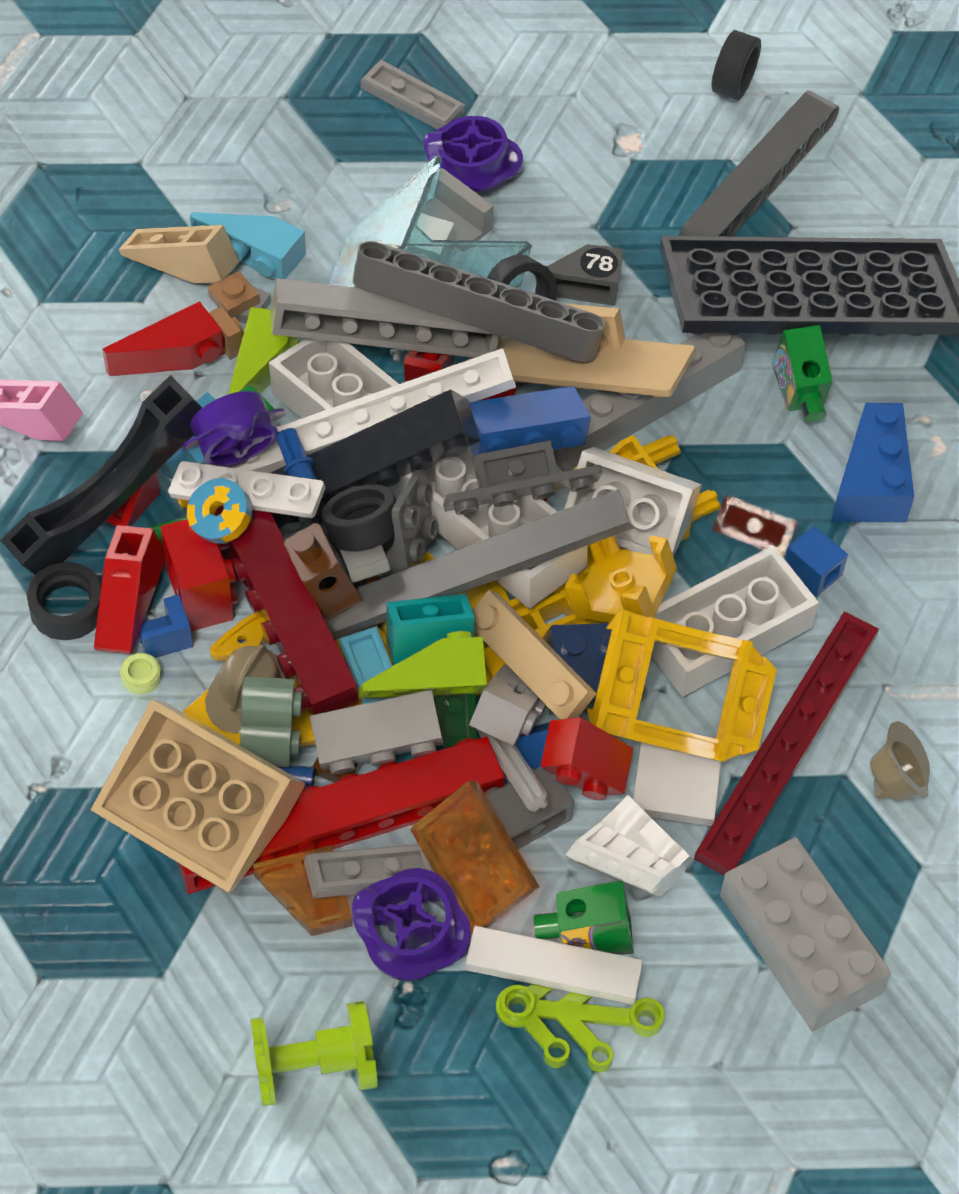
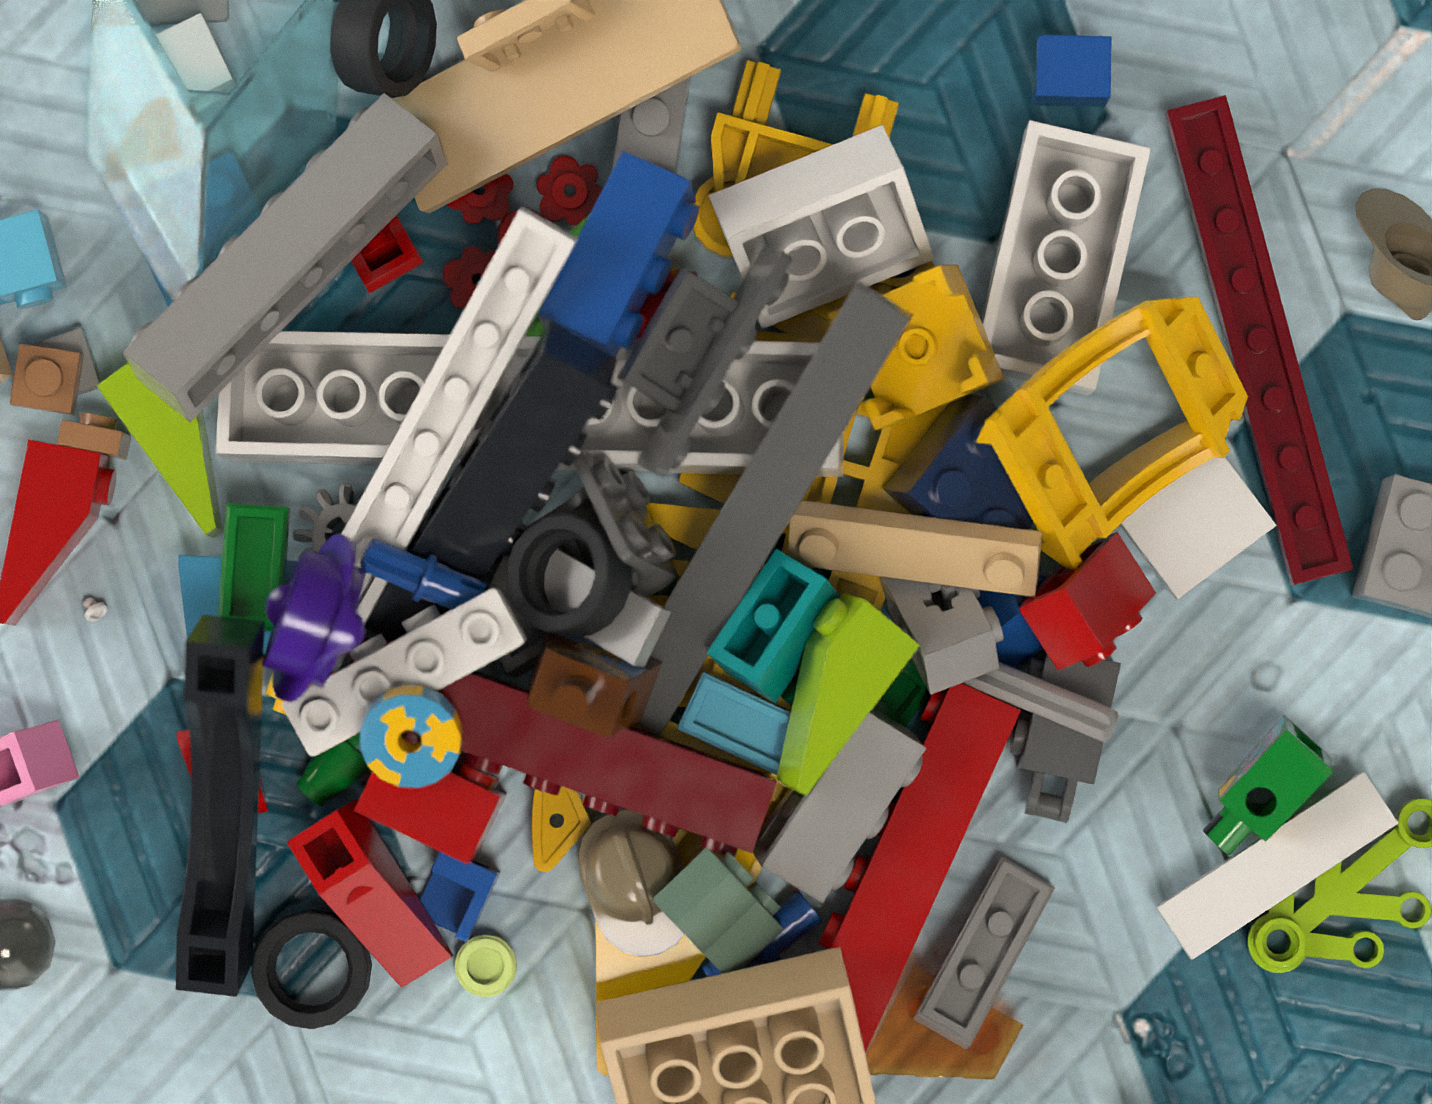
camera: 40 degrees left, 30 degrees up
dark grey beam [352,241,605,362] -> none
dark purple piece [352,868,471,981] -> none
clear orange plate [410,781,540,935] -> none
white slope [565,795,695,897] -> none
clear red slope [712,494,799,558] -> none

